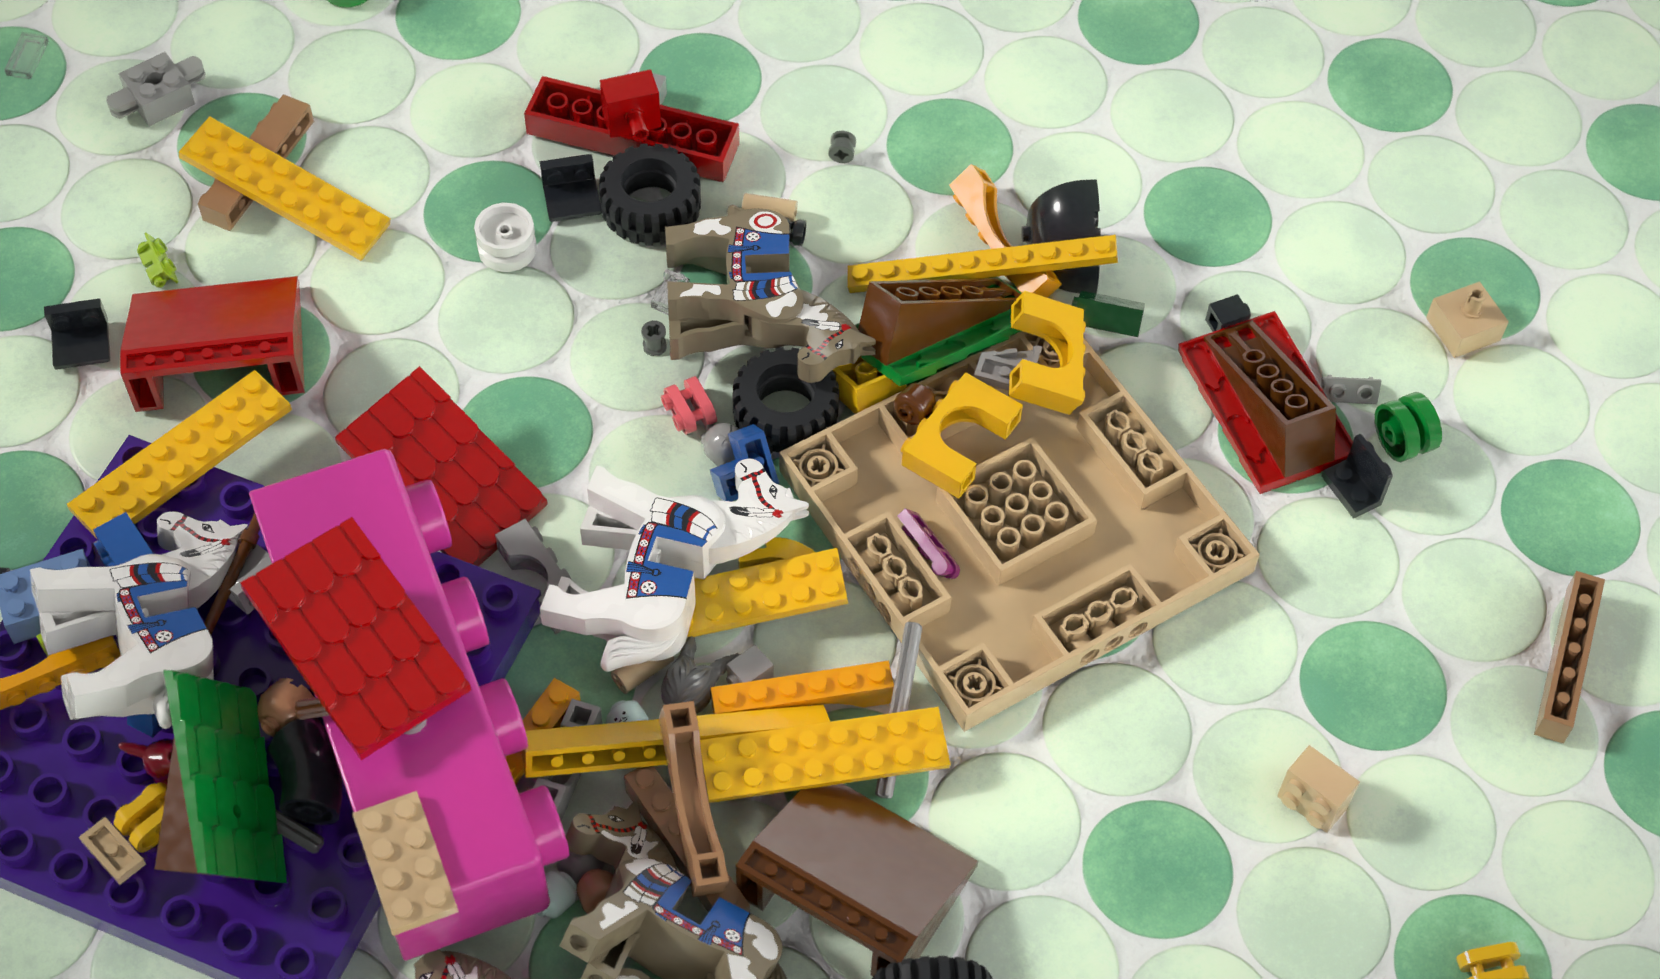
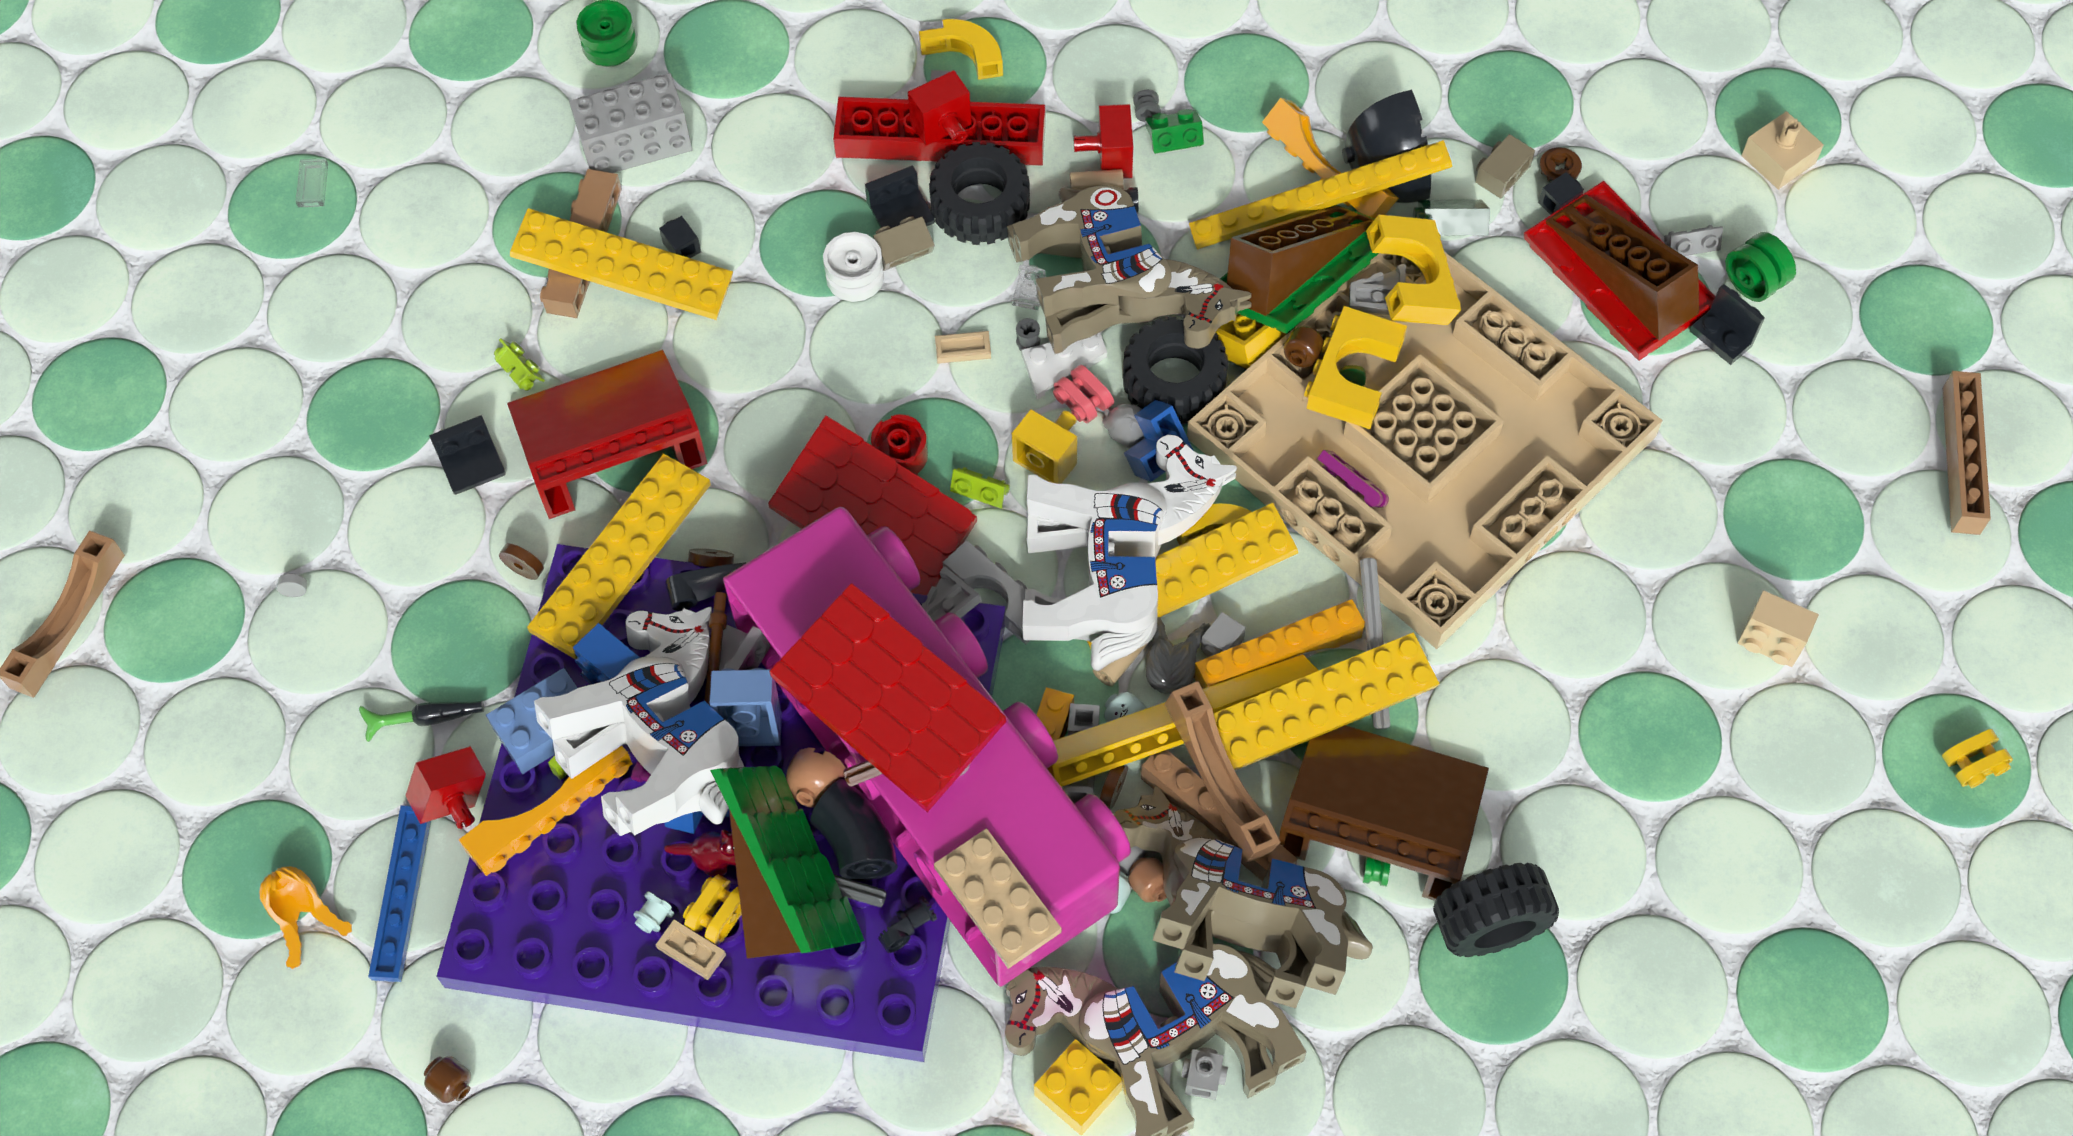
camera: 10 degrees left, 5 degrees up
light grey brick [107,52,206,126] -> none
none -> reddish brown piece [499,543,544,580]
none -> light grey brick [569,73,692,173]
none -> light aqua brick [634,892,674,933]
none -> black brick [659,216,701,258]
none -> black piece [665,562,746,611]
none -> reddish brown piece [688,549,734,567]
none -> medium blue brick [710,668,782,746]
none -> red brick [871,414,928,475]
none -> dark tan brick [873,216,935,271]
none -> black connector [878,895,937,953]
none -> yellow arch [919,19,1003,80]
none -> light grey wing [922,567,981,622]
none -> tan tile [935,331,991,364]
none -> lime hinge [950,467,1010,509]
none -> yellow brick [1012,409,1077,484]
none -> white wing [1022,333,1107,400]
none -> red brick [1074,104,1133,179]
none -> reddish brown piece [1100,764,1128,810]
none -> green bracket [1145,109,1204,154]
none -> dark green piece [1339,365,1366,387]
none -> green wheel [1362,857,1391,887]
none -> dark tan brick [1475,134,1535,199]
none -> reddish brown gear [1539,147,1582,181]

